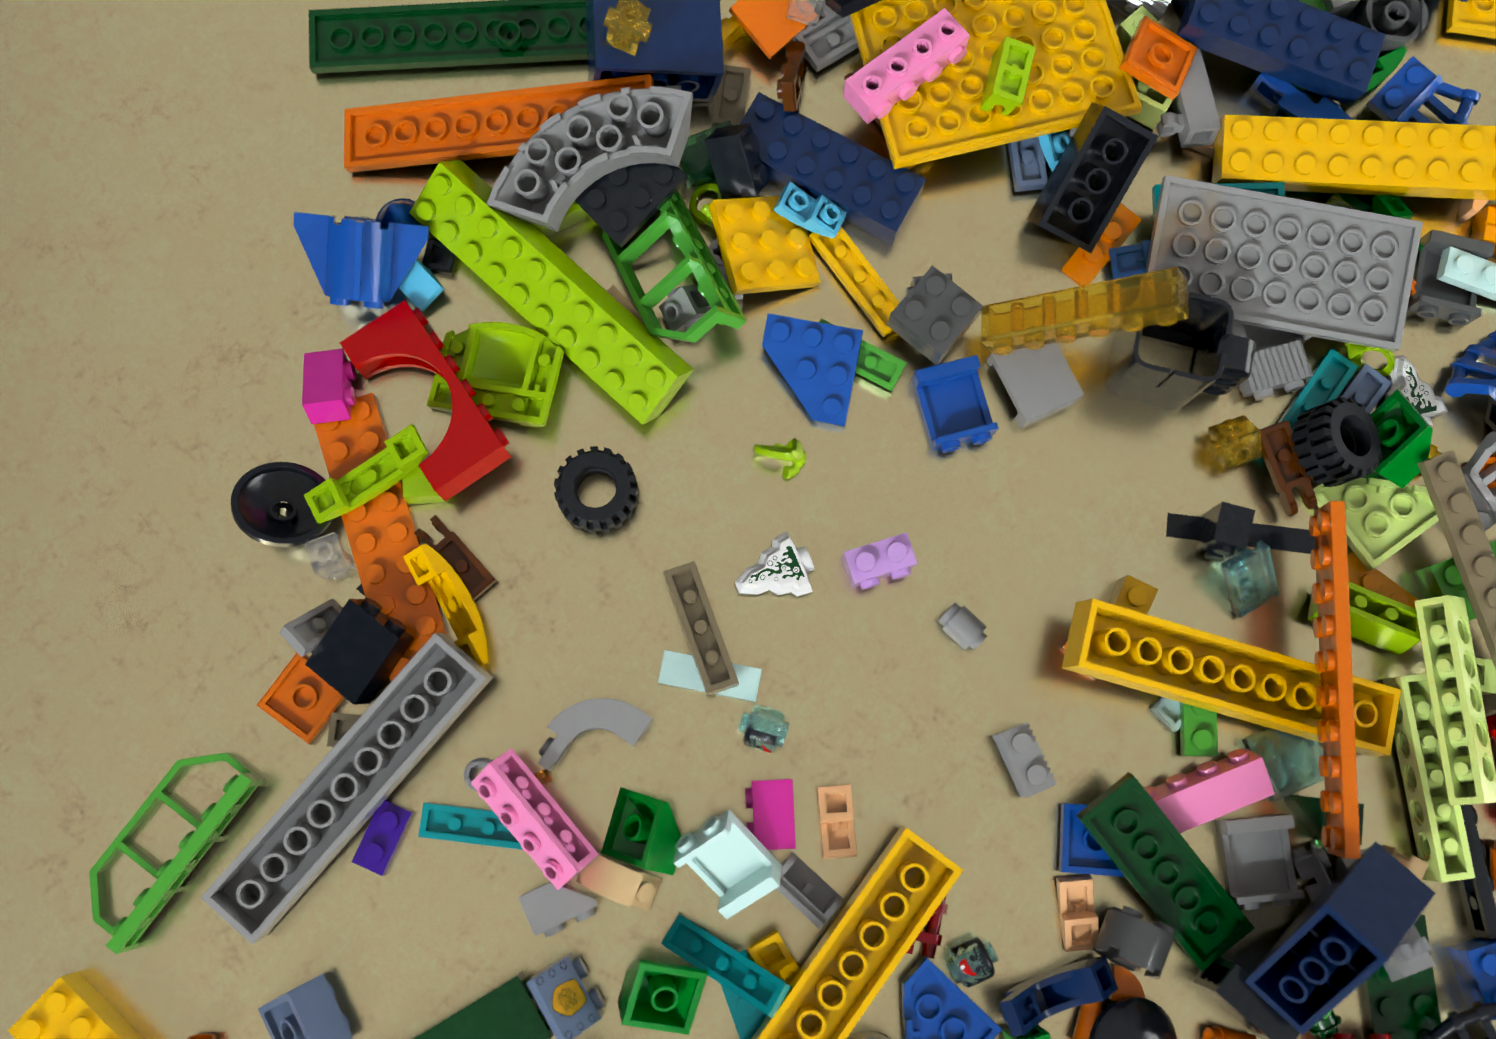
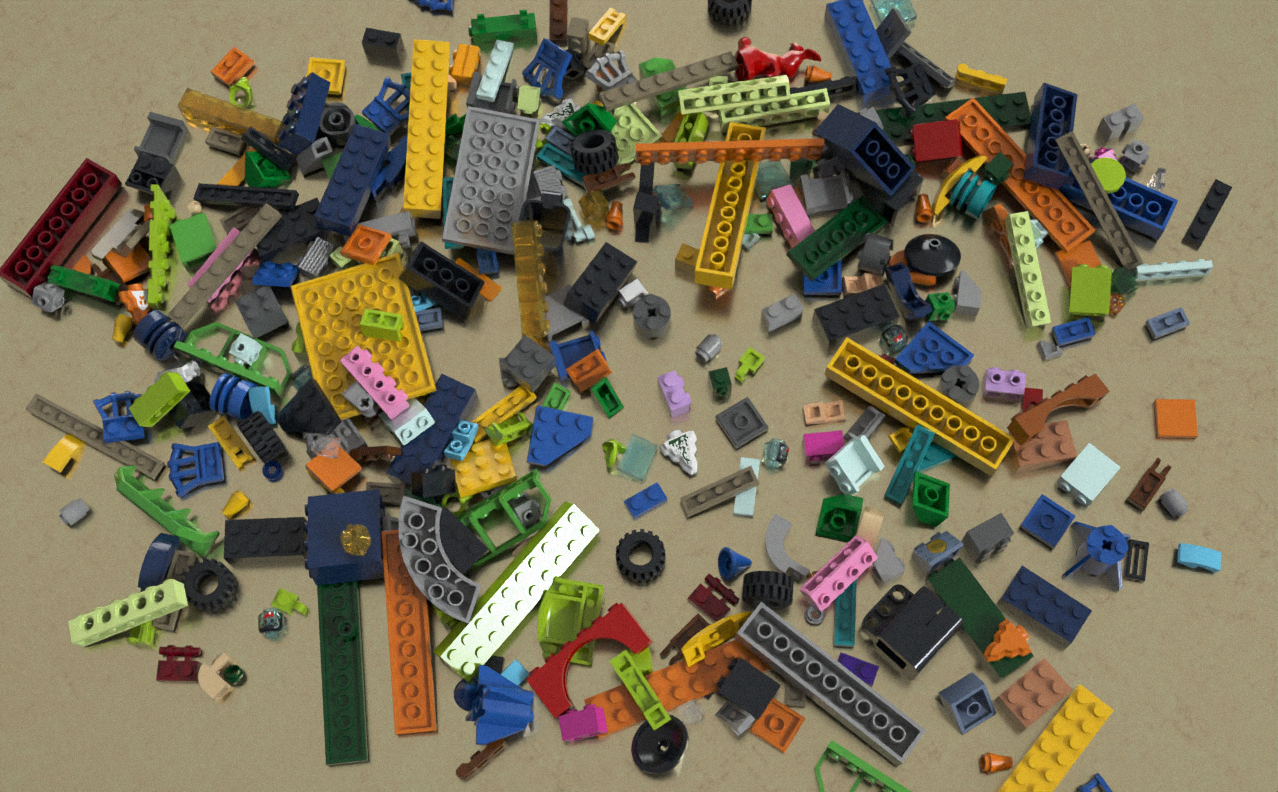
camera: 85 degrees left, 10 degrees down
none -> light grey piece [342,381,378,417]
none -> light aqua panel [378,398,435,445]
none -> reddish brown hinge [455,739,506,780]
none -> lime hinge [485,412,532,447]
none -> yellowish green brick [517,85,540,114]
none -> black brick [563,242,637,324]
none -> light aqua brick [564,197,595,243]
none -> orange plate [566,349,613,393]
none -> green slope [590,377,624,418]
none -> orange cone [605,201,623,230]
none -> clear light blue plate [617,434,658,481]
none -> white brick [618,279,648,309]
none -> blue plate [624,482,667,519]
none -> dark grey brick [633,294,671,338]
none -> dark red plate [687,574,740,623]
none -> dark green brick [708,367,732,397]
none -> dark grey plate [715,397,769,449]
none -> blue hat [718,547,752,581]
none -> lime plate [735,347,765,382]
none -> black tyre [742,571,794,609]
none -> black brick [813,284,900,350]
none -> black piece [861,584,964,680]

